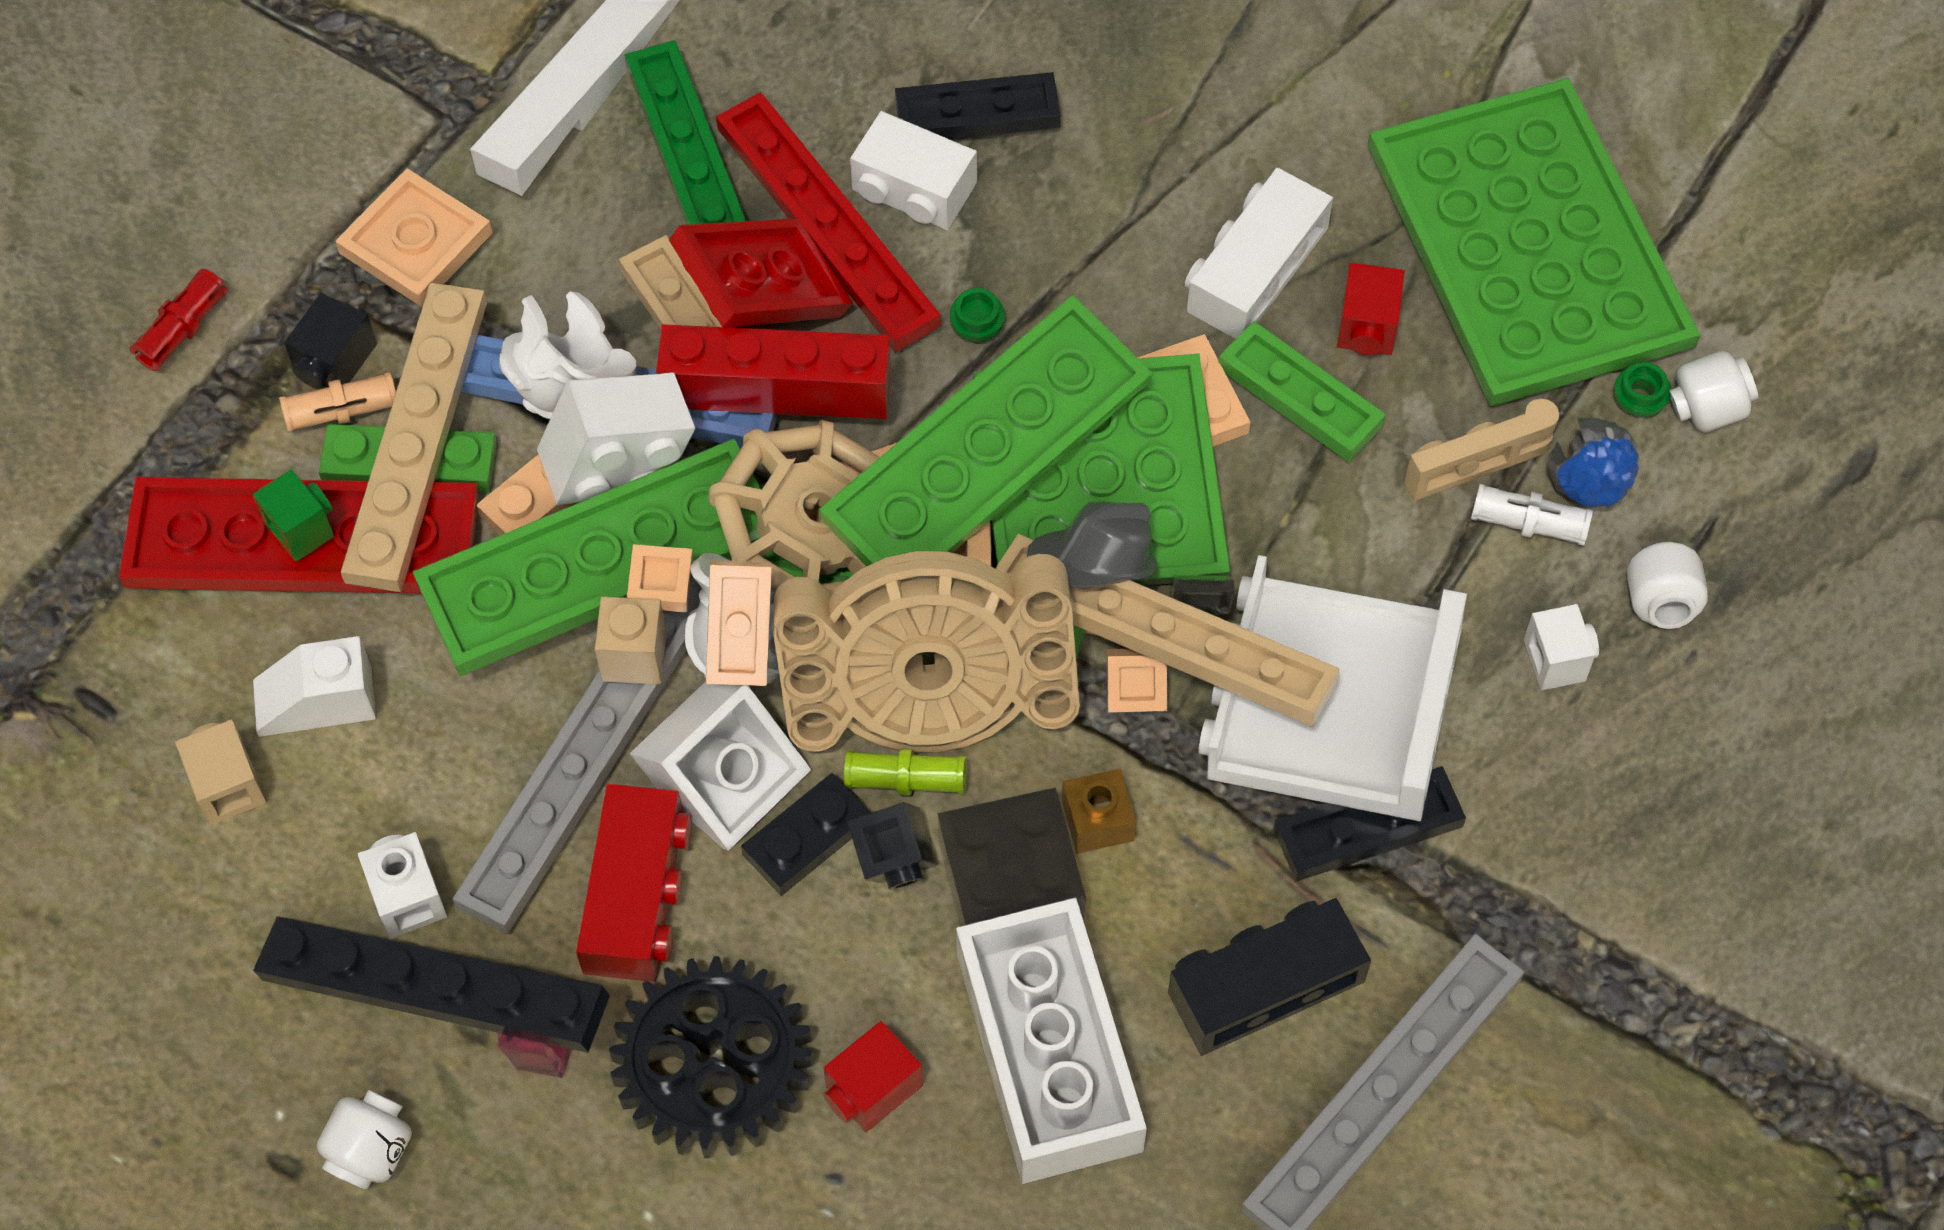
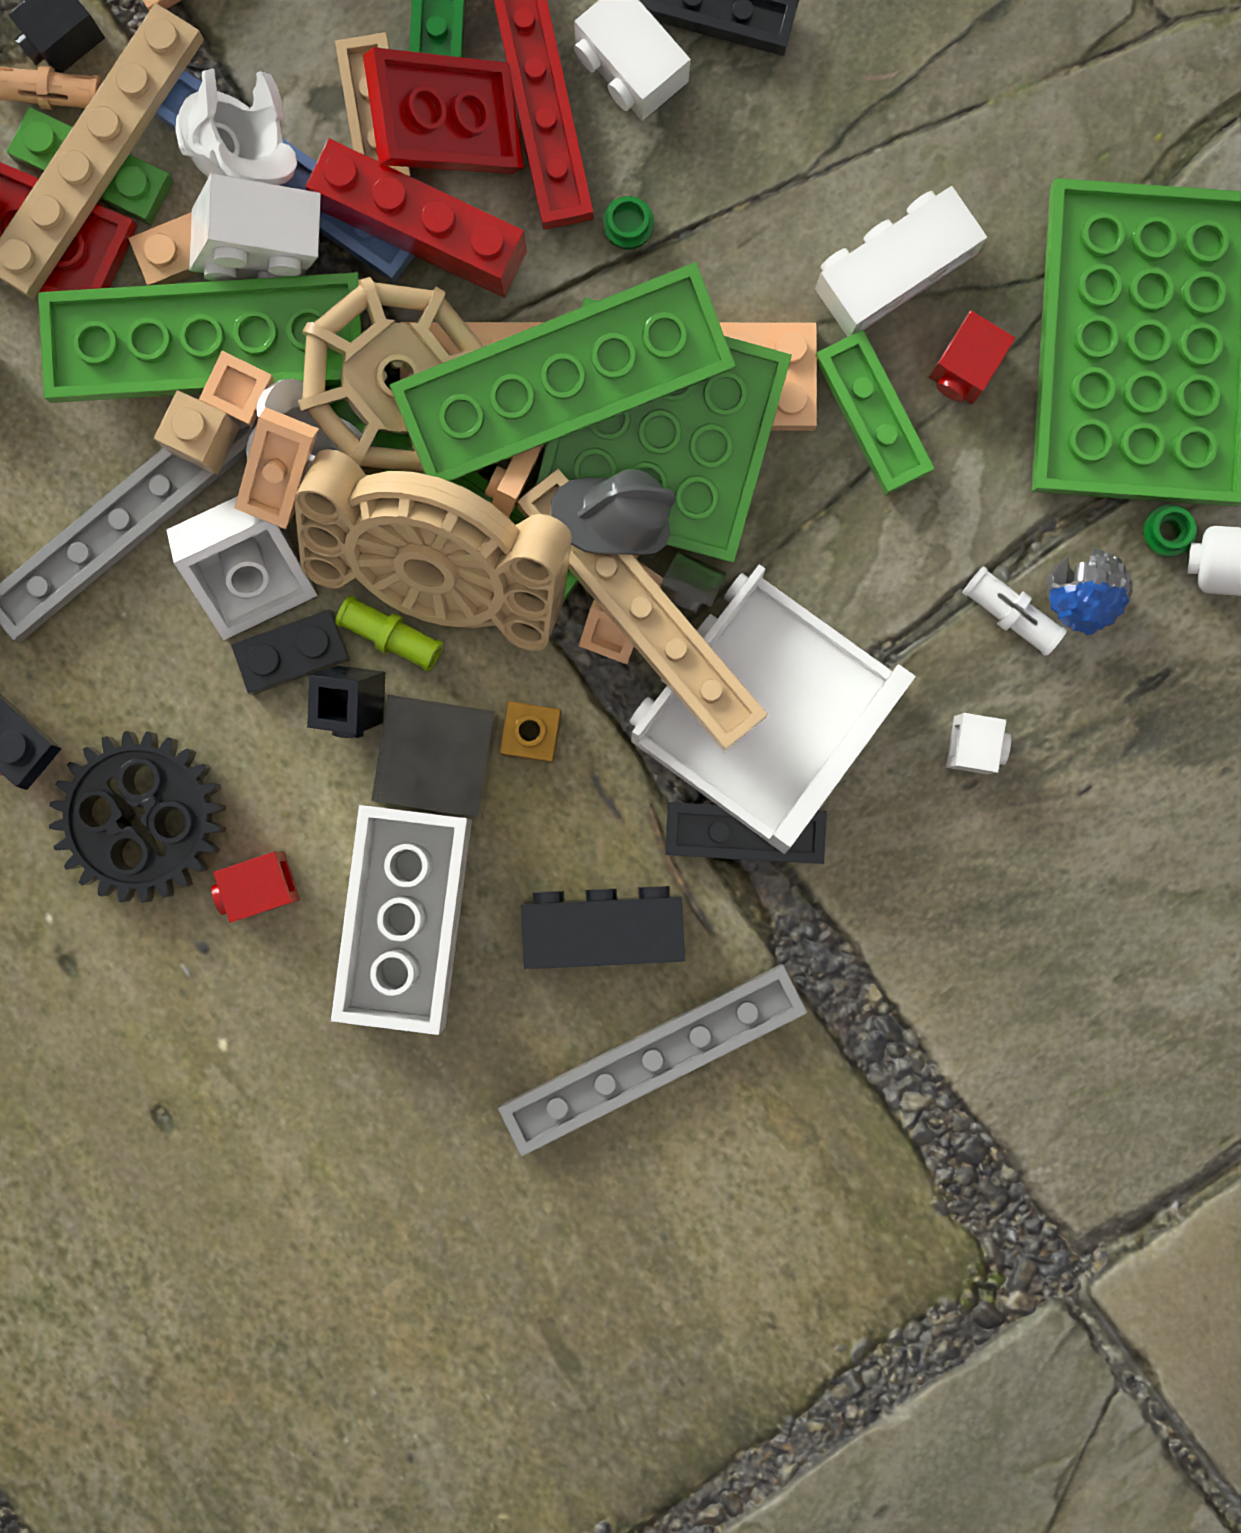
camera: 20 degrees right, 25 degrees up
red brick [576,784,691,982] -> none
tan plate [1404,398,1559,501] -> none
white head [1627,542,1708,629] -> none

